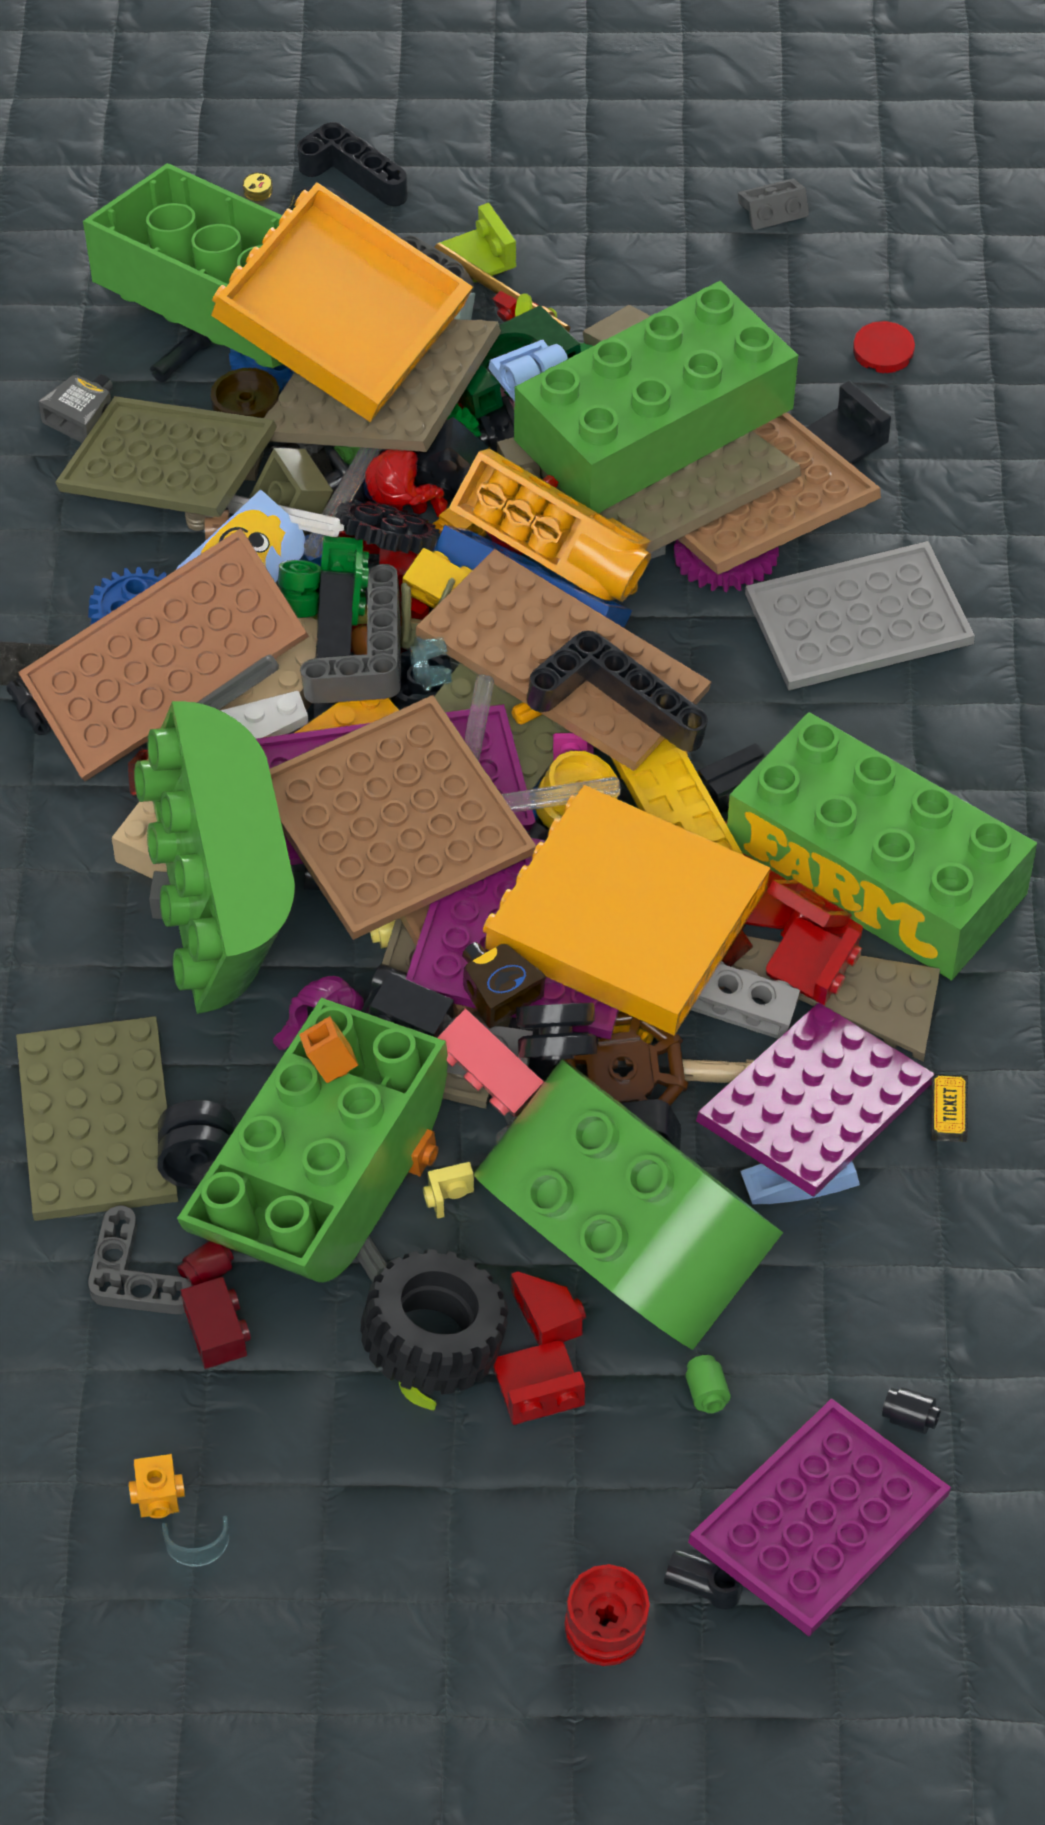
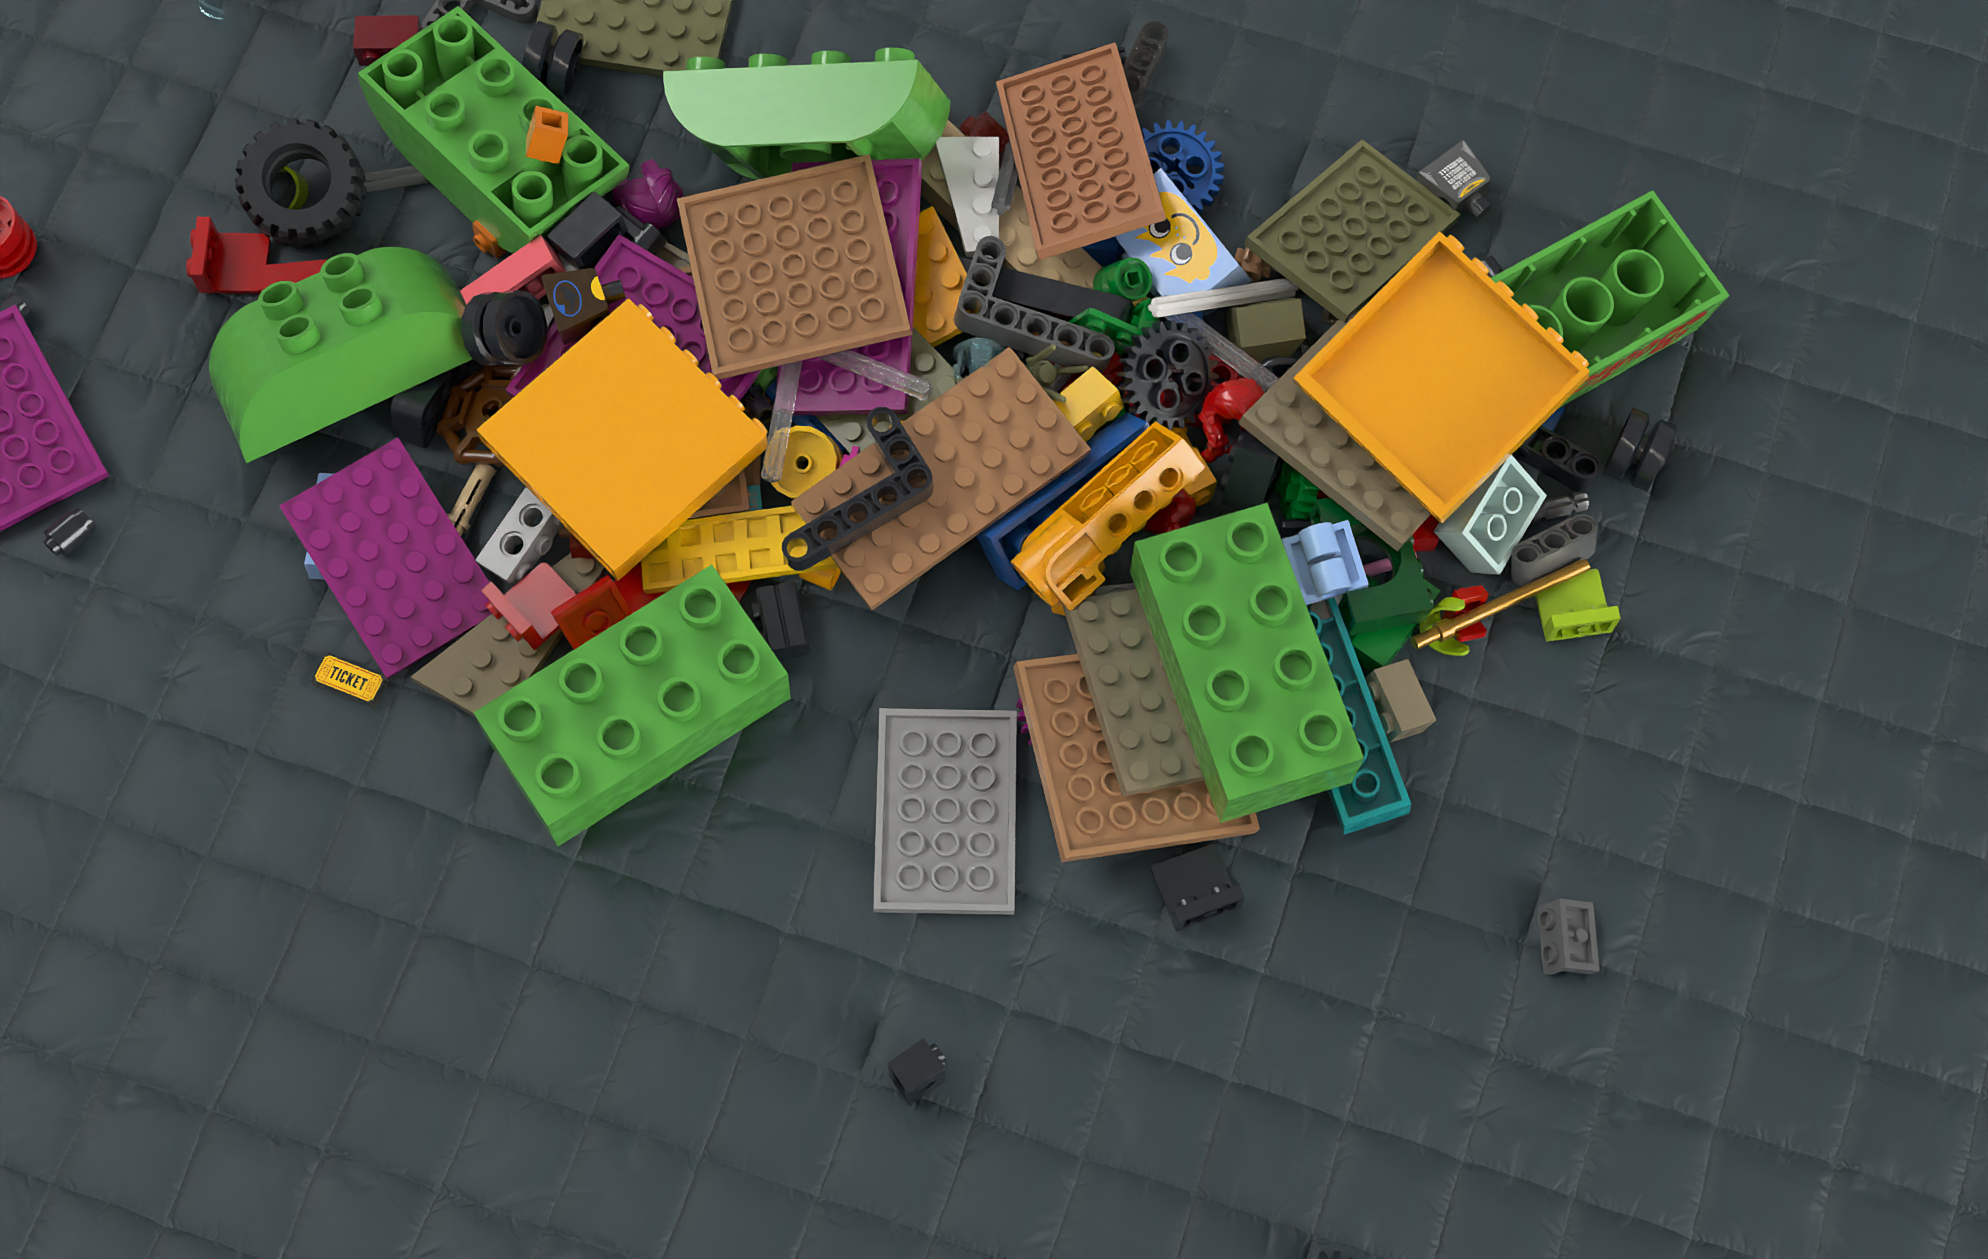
camera: 105 degrees right, 15 degrees up
tile [243,172,273,201] -> none
black beam [297,122,408,206] -> none
light yellow bracket [423,1162,474,1219] -> none
bright green brick [685,1355,731,1413] -> none
red tile [853,321,915,373] -> none

